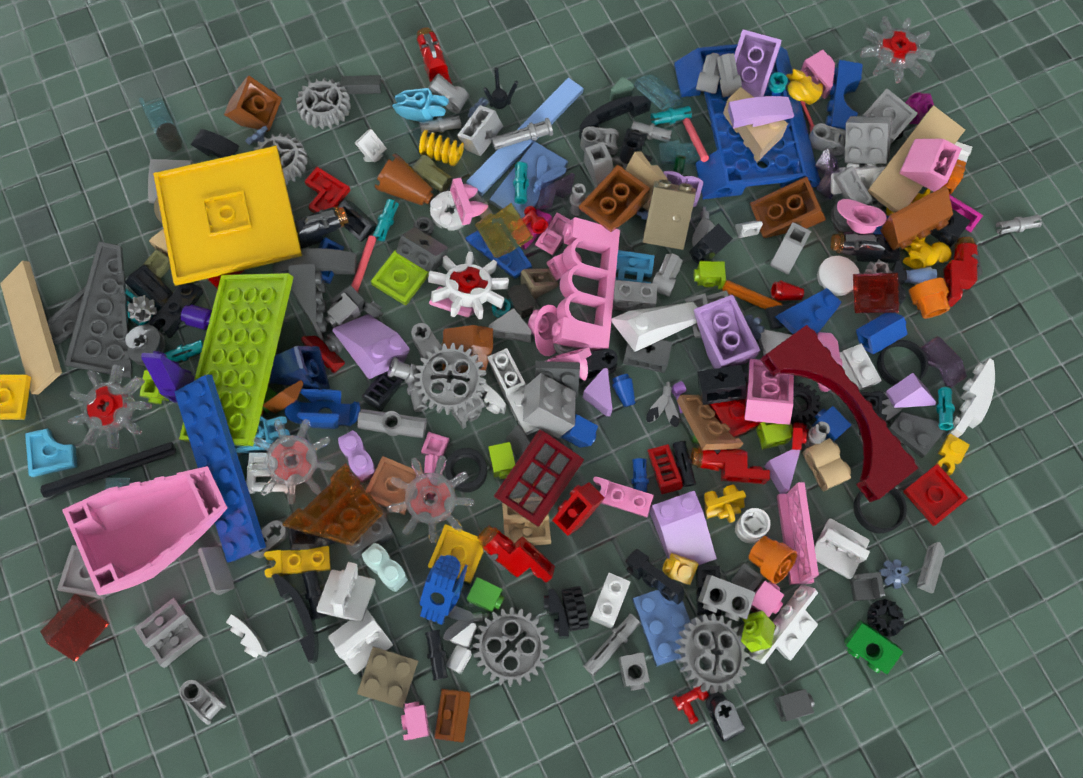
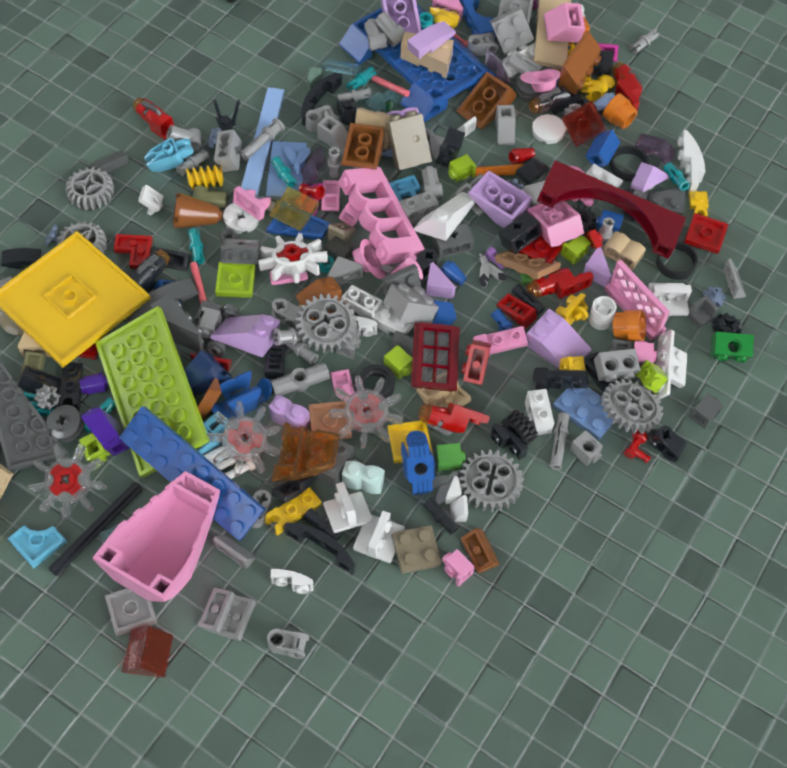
camera: 30 degrees left, 10 degrees down
dark orange slope [224,76,282,132] -> none
blue wing [775,288,842,334] -> none

